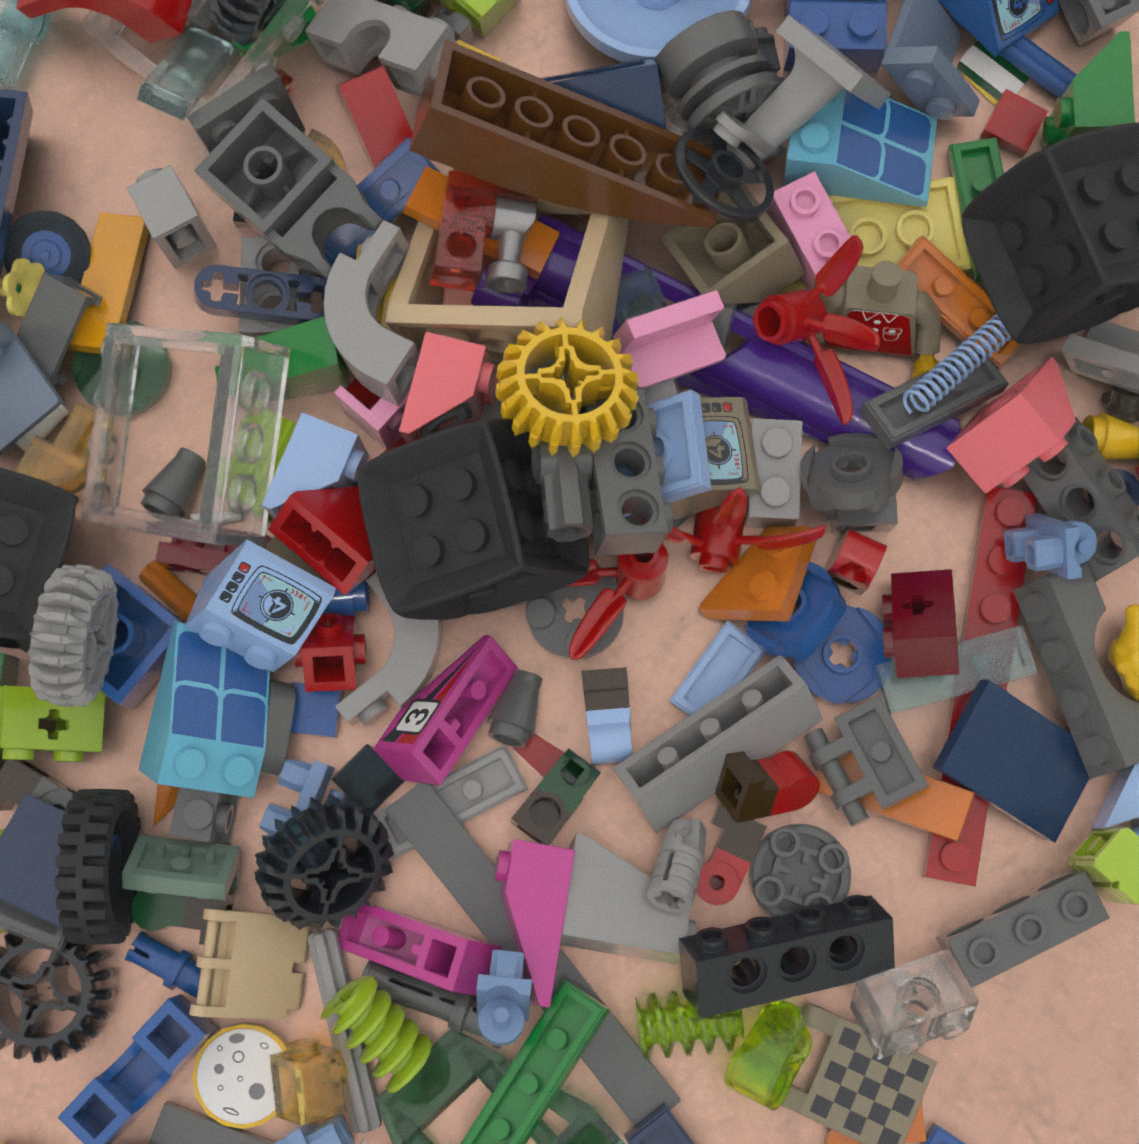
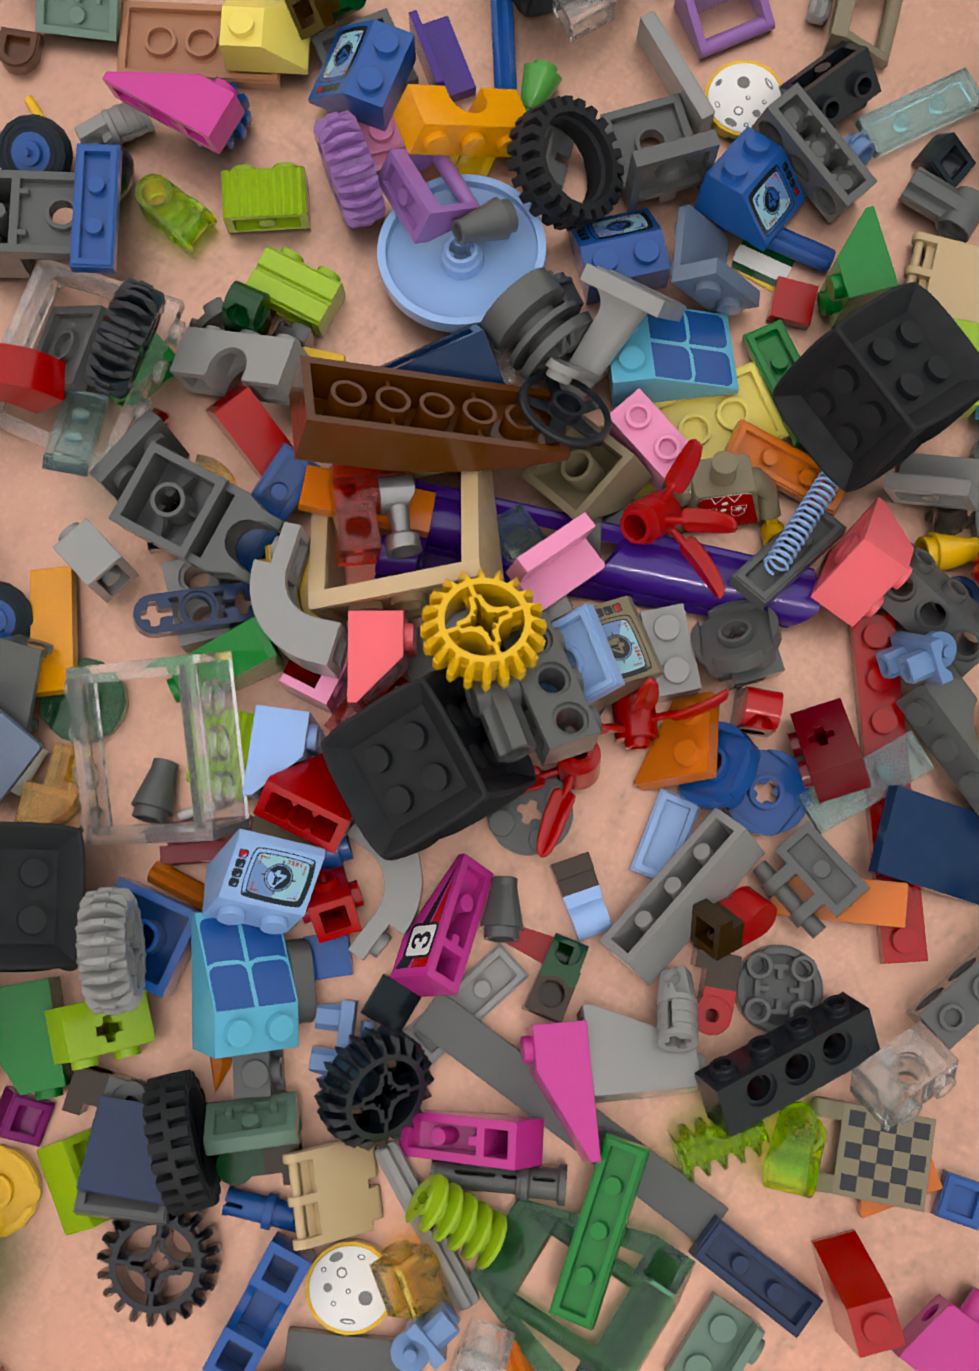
camera: 20 degrees left, 0 degrees up
medium blue hips [476,950,532,1046] -> none

